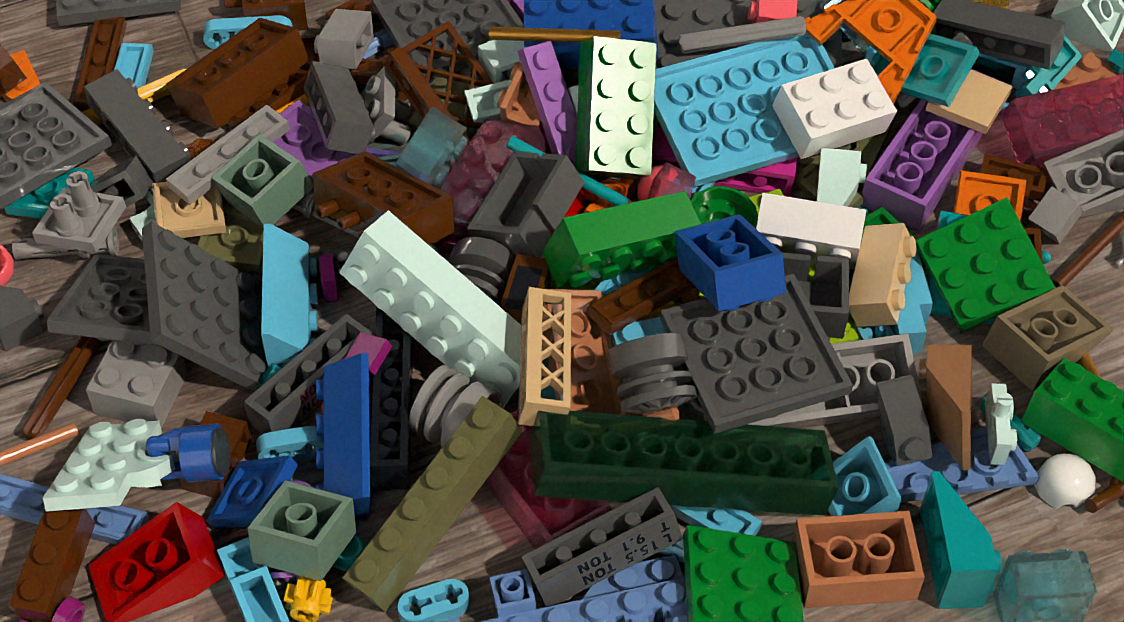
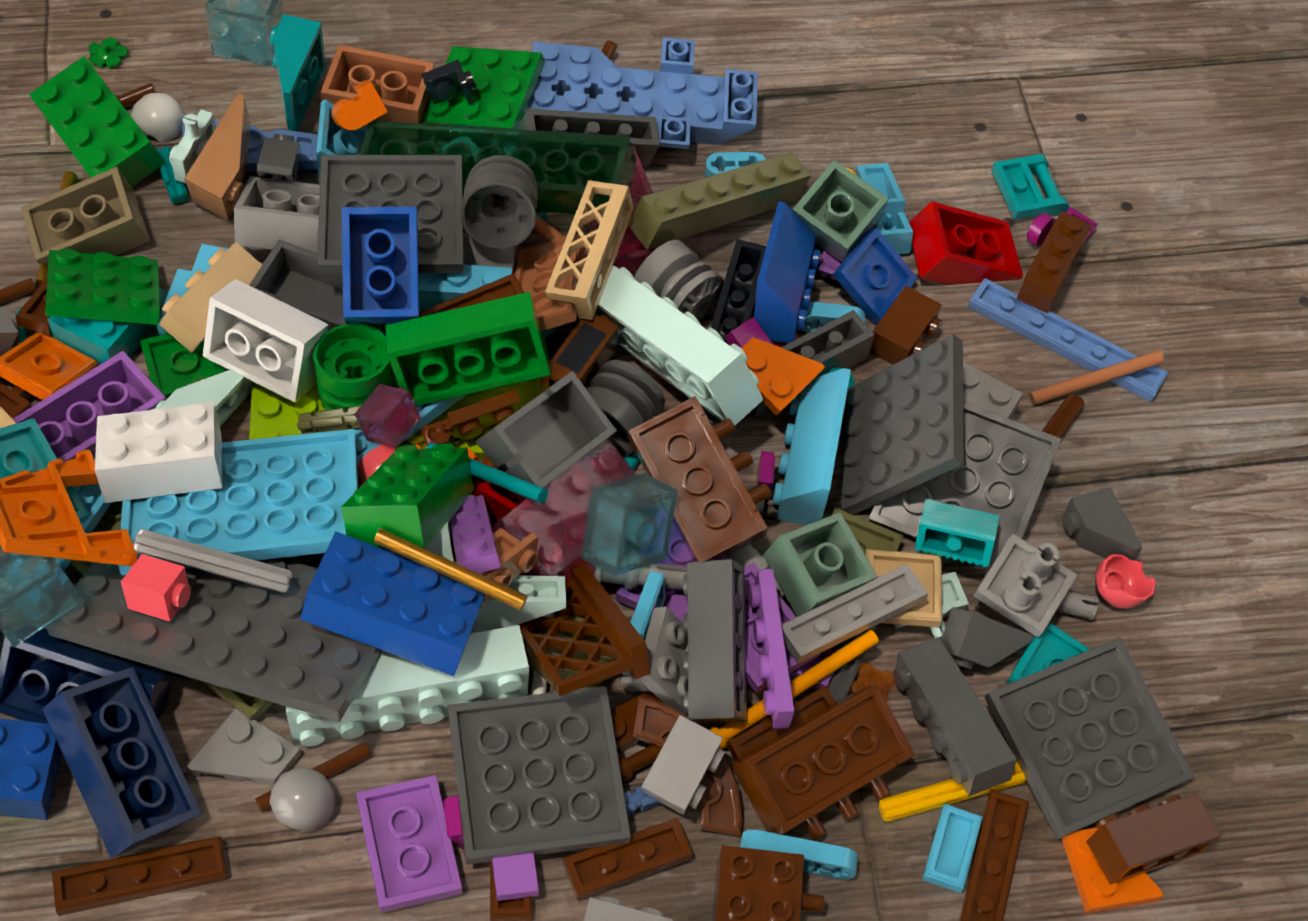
camera: 170 degrees left, 5 degrees up
light aqua plate [42,419,230,512] -> none
none -> orange leg [331,80,388,130]
none -> black bracket [421,60,477,105]
none -> medium azure tile [630,571,666,641]
none -> orange wing [741,337,825,416]
none -> medium lavender plate [748,569,794,729]
none -> teal brick [914,499,1000,567]

